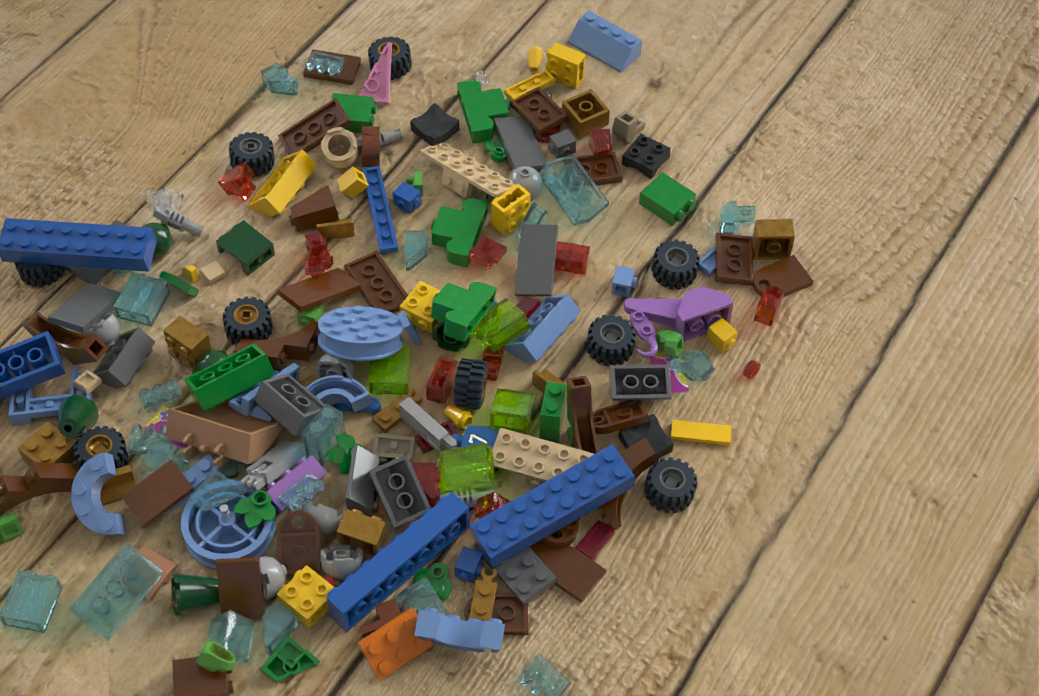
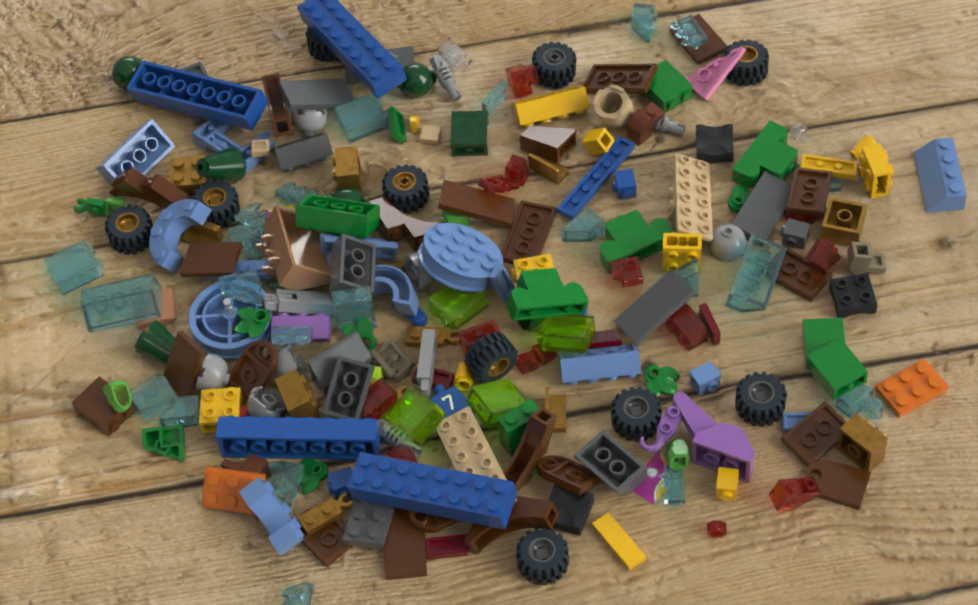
camera: 55 degrees right, 0 degrees up
bright green tile [406,171,423,196] -> none
none -> black wheel [105,204,153,255]
none -> clear light blue tile [481,79,508,116]
none -> green plate [644,365,680,397]
none -> dark red tile [699,303,721,346]
none -> green brick [806,338,868,400]
none -> orange plate [875,358,949,418]

